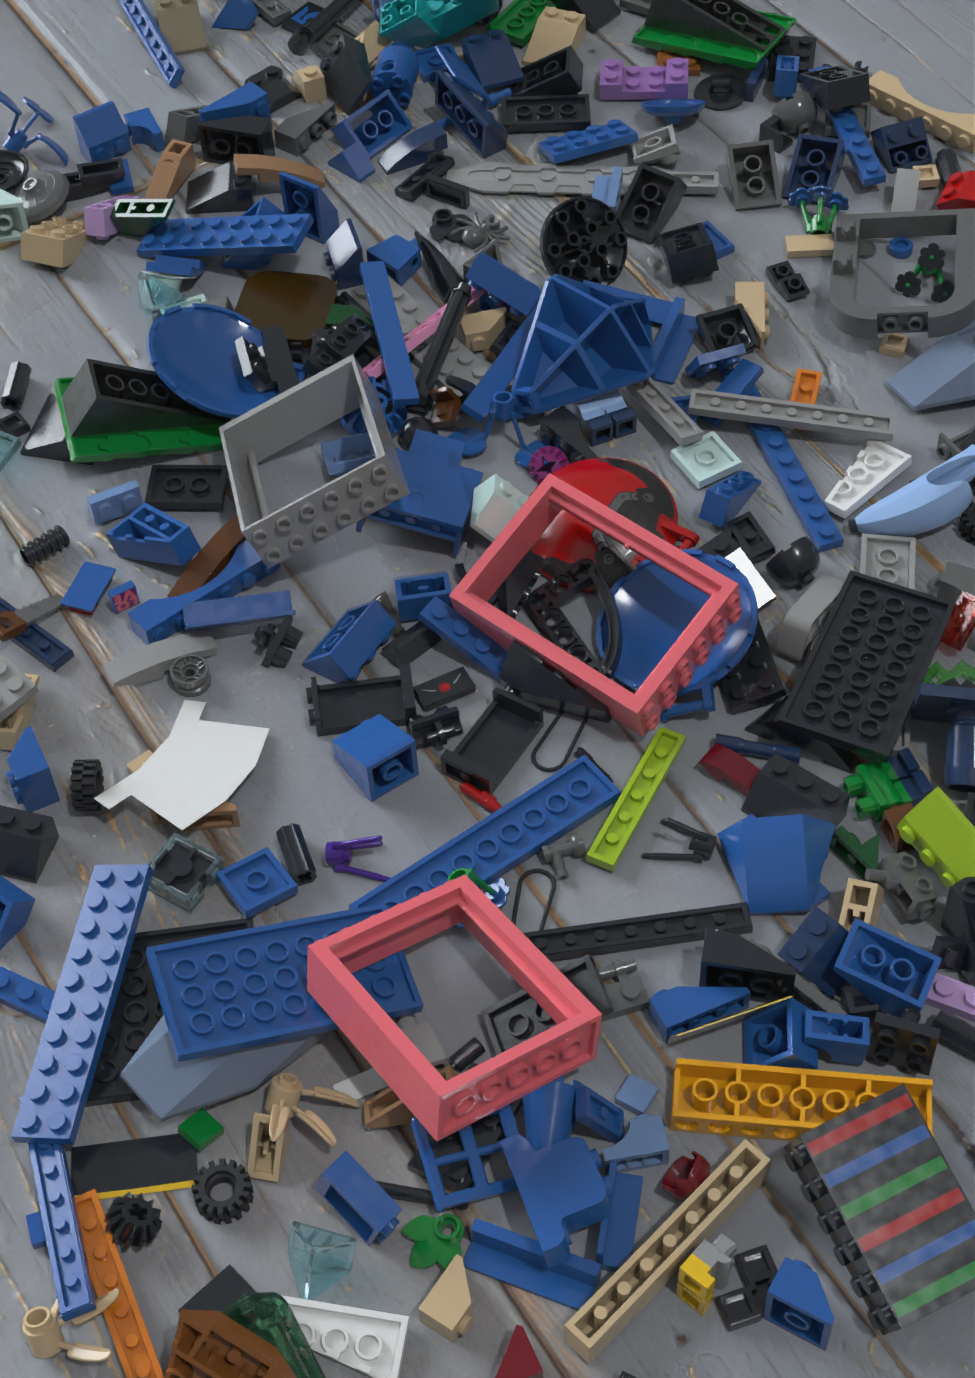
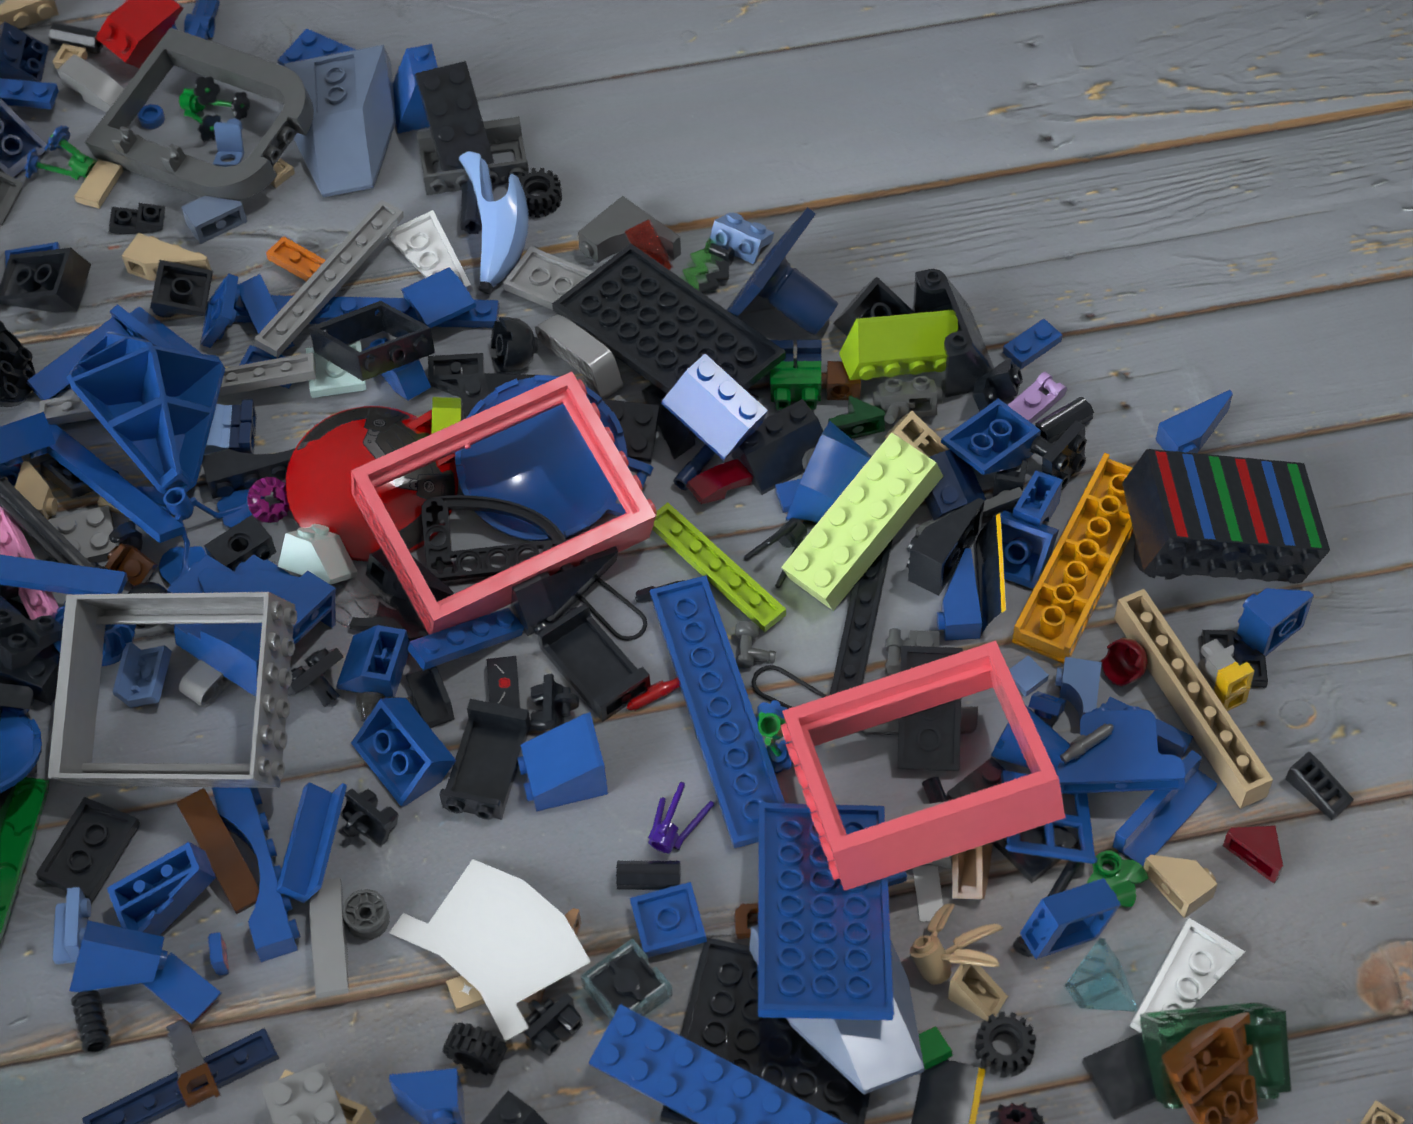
camera: 70 degrees left, 5 degrees up
none -> blue slope [69,920,168,992]
none -> sand blue slope [181,196,247,244]
none -> black brick [204,514,276,571]
none -> medium blue bracket [213,118,244,167]
none -> black plate [288,648,344,707]
none -> black window [309,301,435,381]
none -> blue slope [401,267,476,328]
none -> lime slope [431,397,461,434]
none -> black hips [523,993,583,1056]
none -> slope [661,354,768,461]
none -> yellowish green brick [781,433,943,611]
none -> flat silver piece [1060,724,1114,764]

